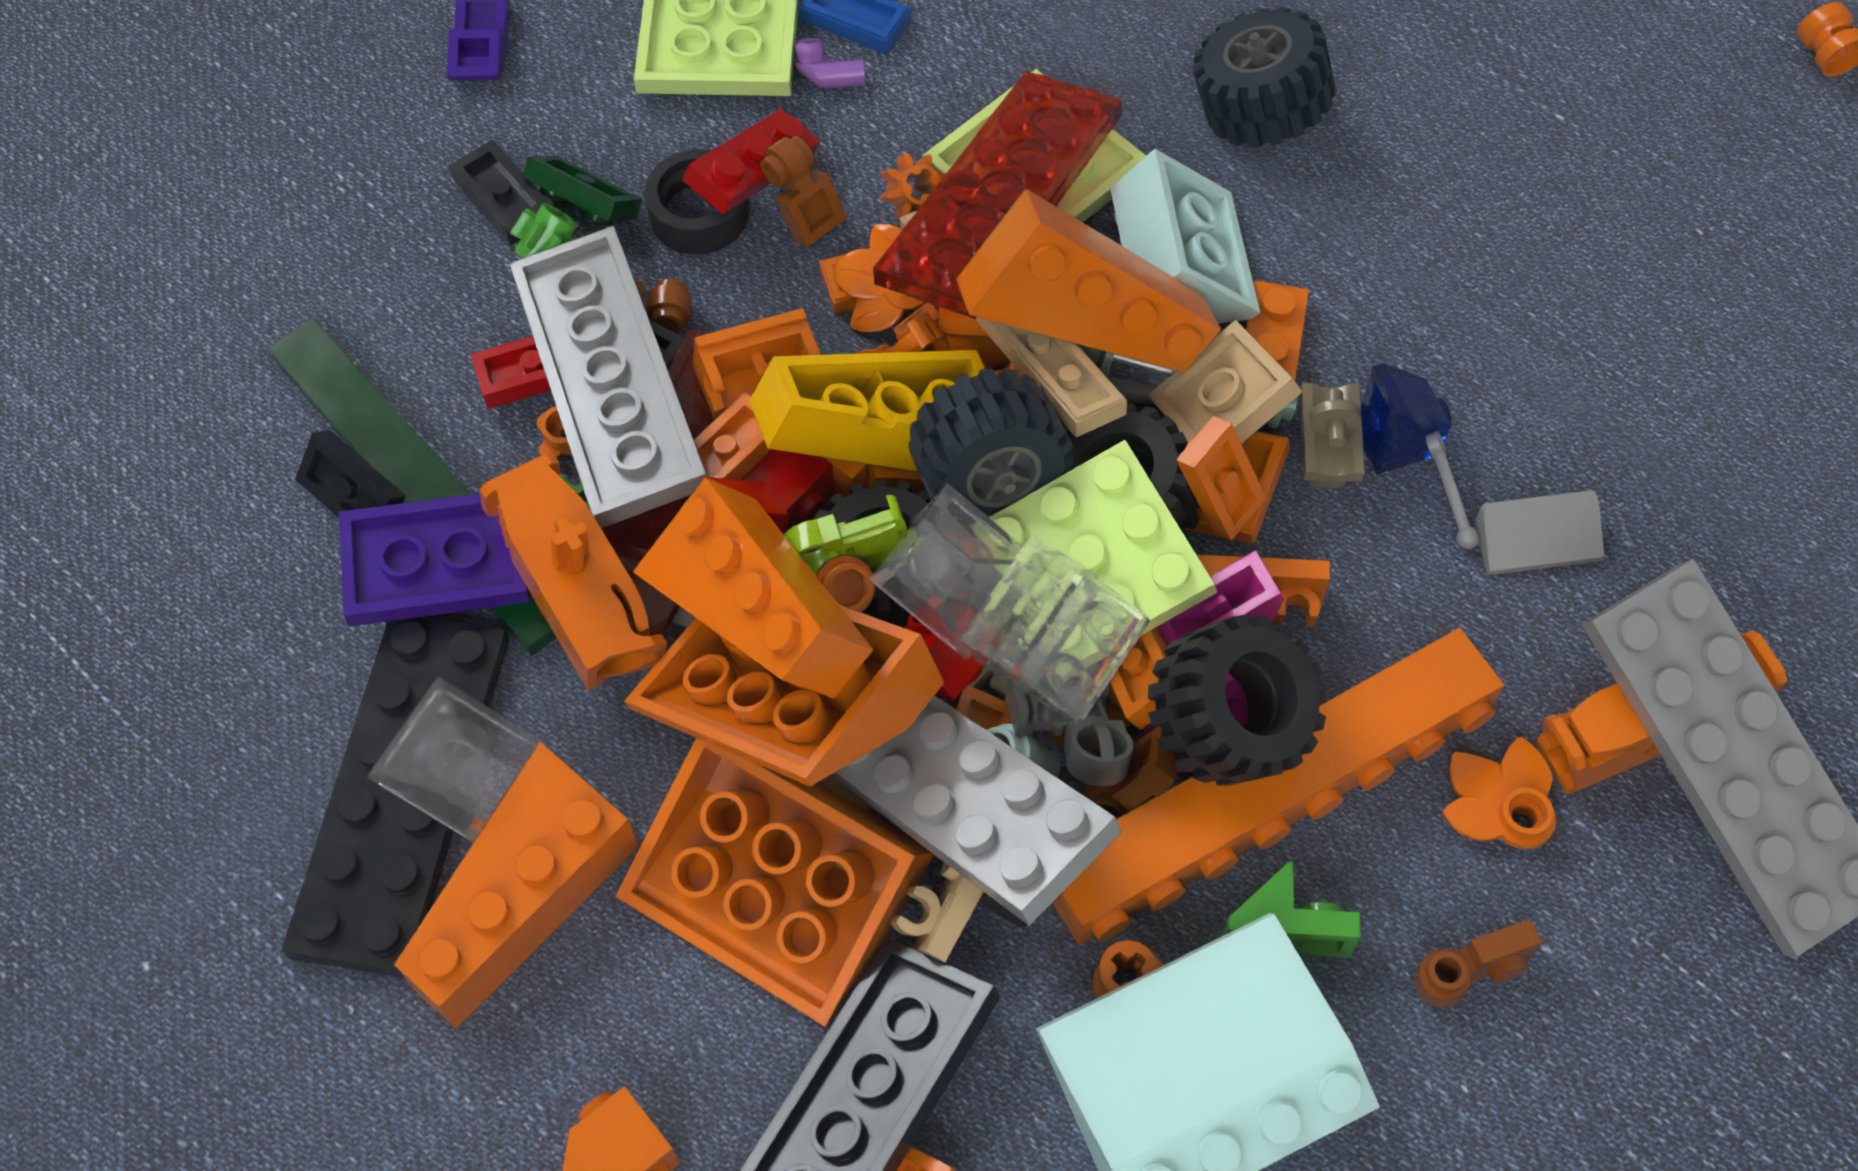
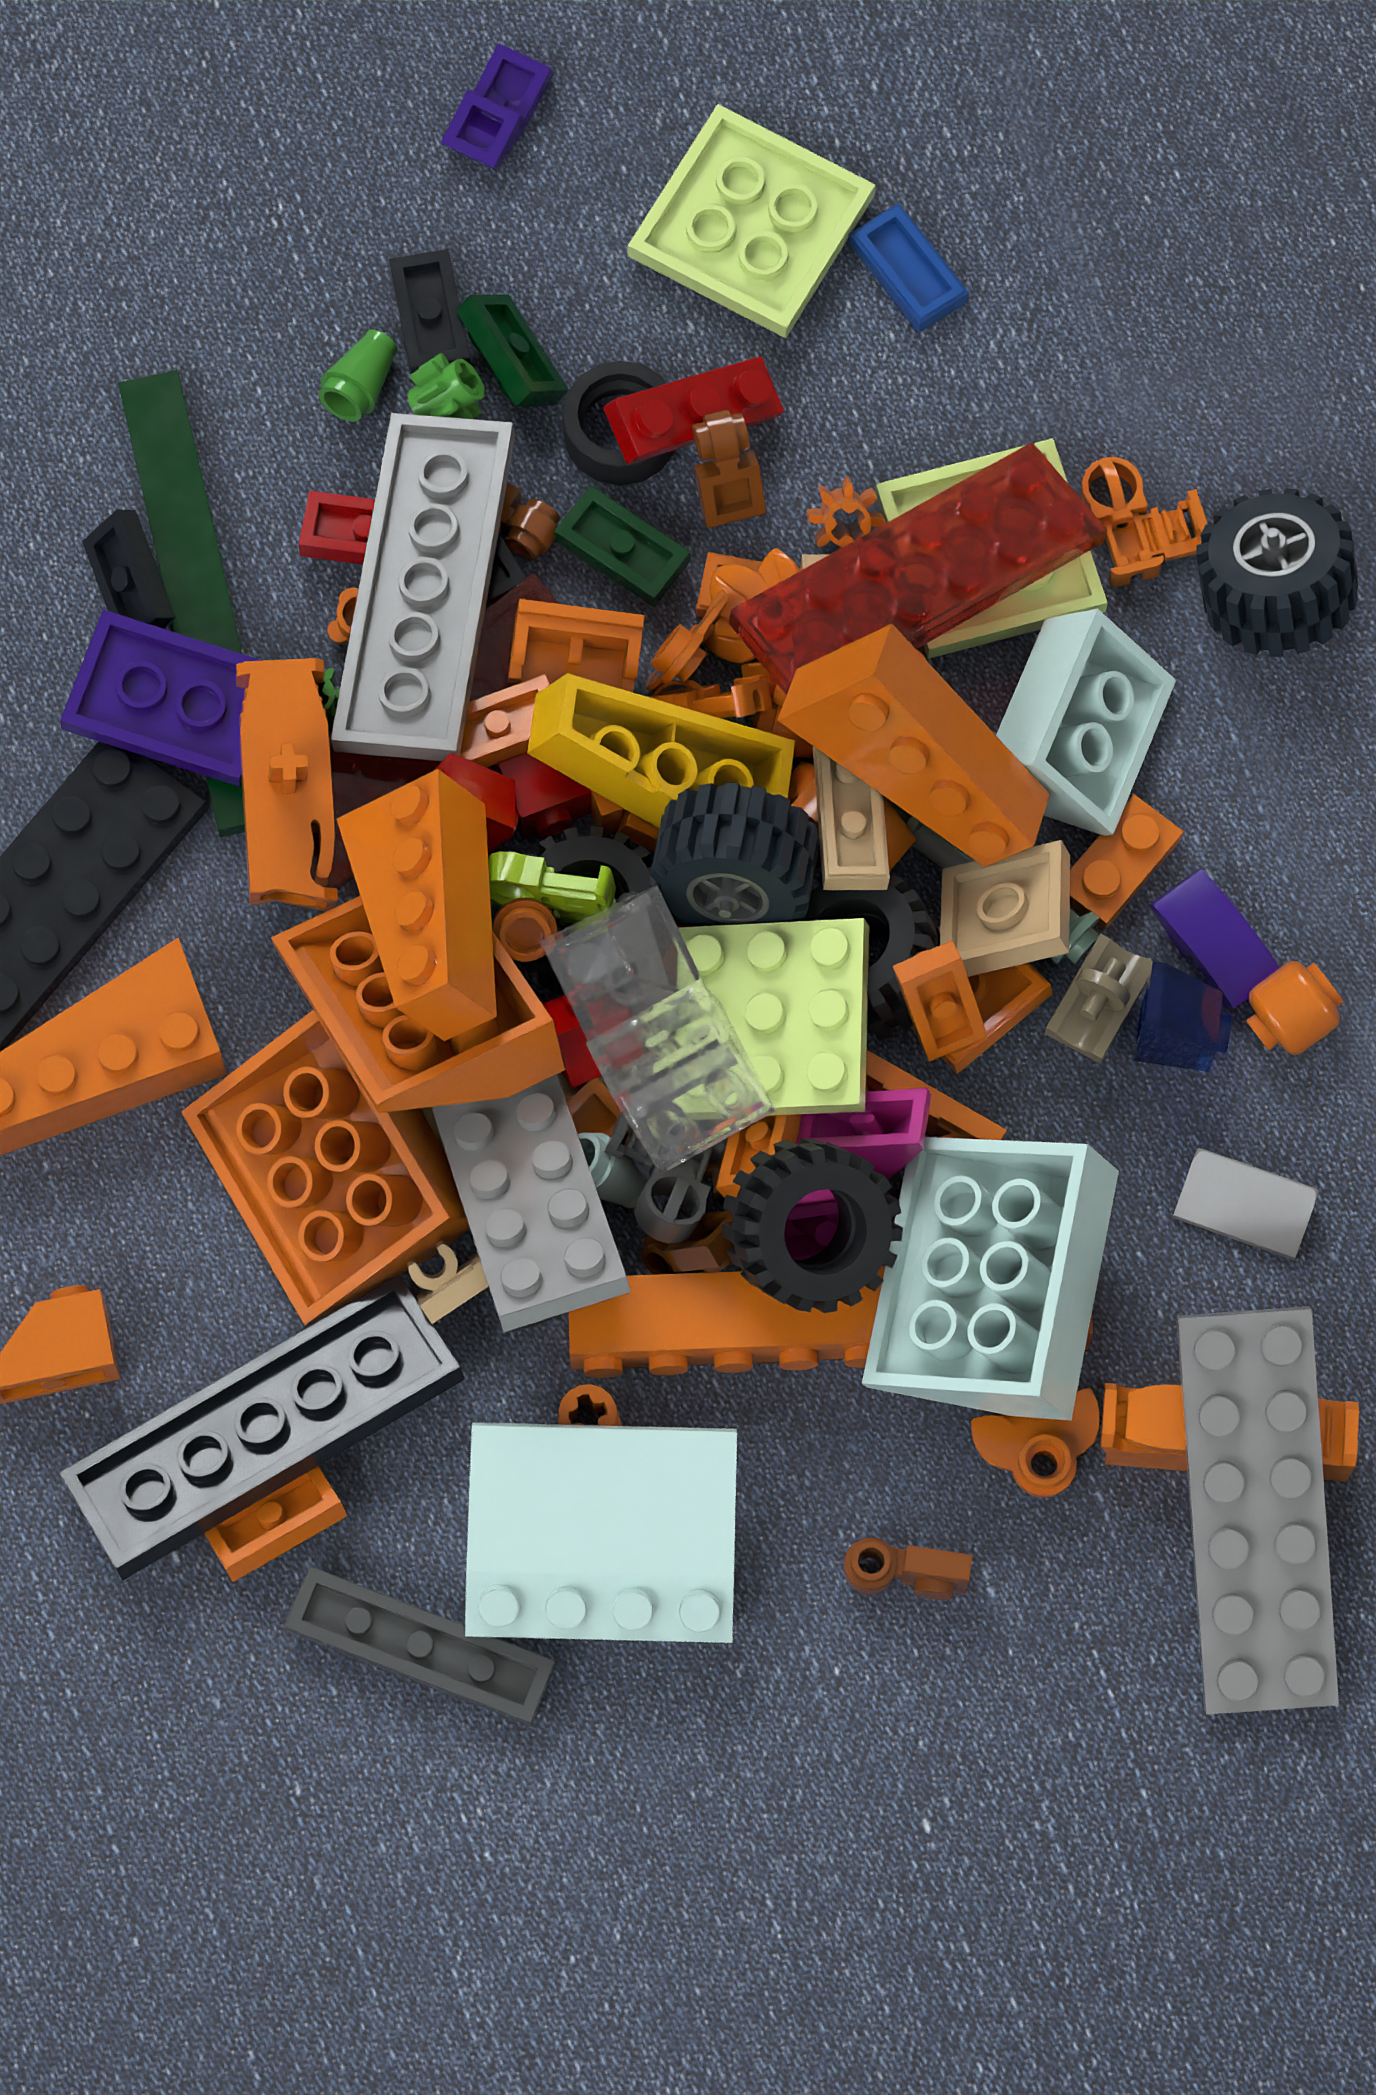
camera: 25 degrees right, 10 degrees up
clear slope [368,677,543,843] -> none
medium lavender arm [794,38,865,89] -> none
bright green slope [1222,861,1360,957] -> none
light grey hinge [1426,431,1480,549] -> none
none -> bright green cone [319,330,398,422]
none -> dark green plate [554,485,691,607]
none -> orange plate [645,589,729,691]
none -> light aqua slope [862,1137,1119,1420]
none -> orange piece [1080,457,1208,587]
none -> dark purple slope [1149,869,1280,1009]
none -> orange head [1246,961,1344,1055]

